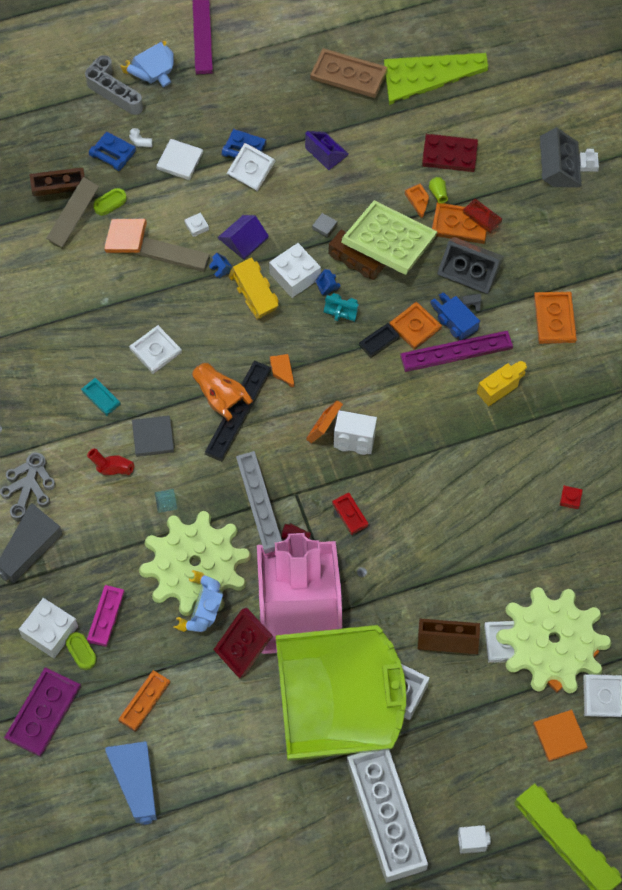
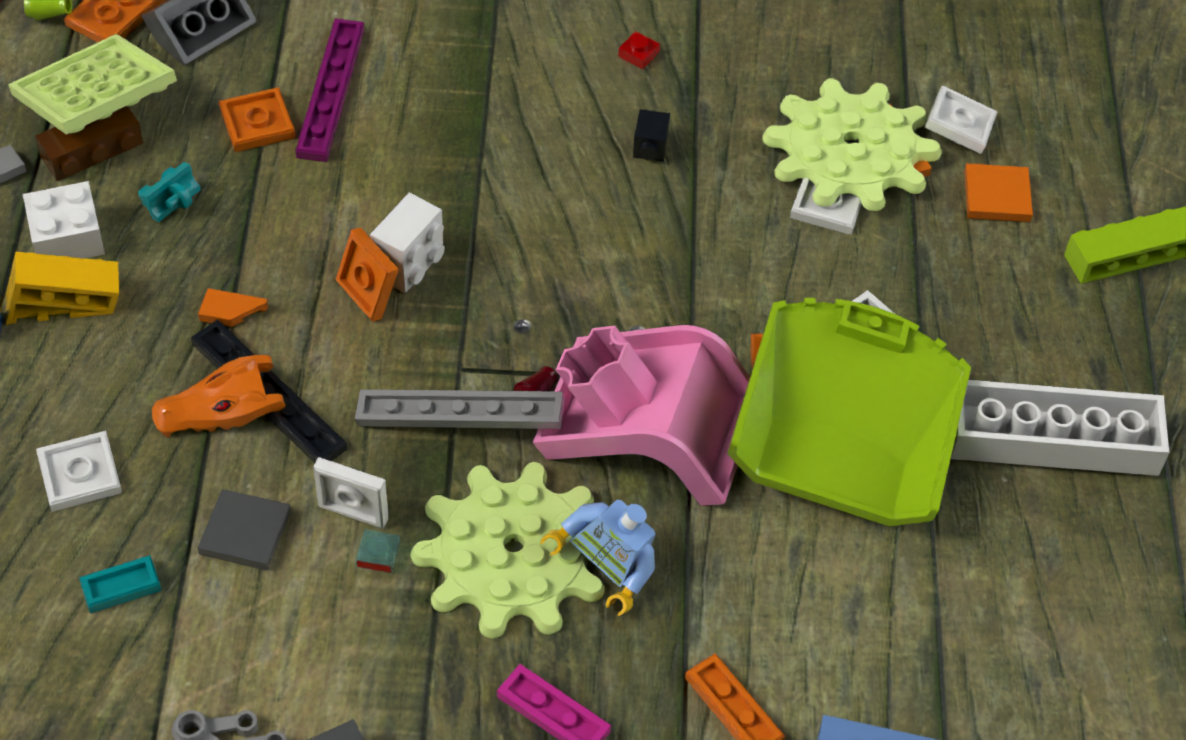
camera: 70 degrees left, 10 degrees down
red arm [87,448,134,475] -> none
dark red plate [213,607,273,679] -> none
blue tile [315,269,340,295] -> none
red plate [332,492,368,535] -> none
black tile [359,323,400,358] -> none
orange tile [405,183,429,218] -> none
reddish brown brick [417,618,480,654] -> none
blue hinge [430,293,480,340] -> none
white brick [458,825,490,854] -> none
dark grey tile [459,294,482,311] -> none
yellow hinge [477,361,527,407] -> none
none -> white tile [313,457,389,528]
none -> black brick [633,109,670,162]

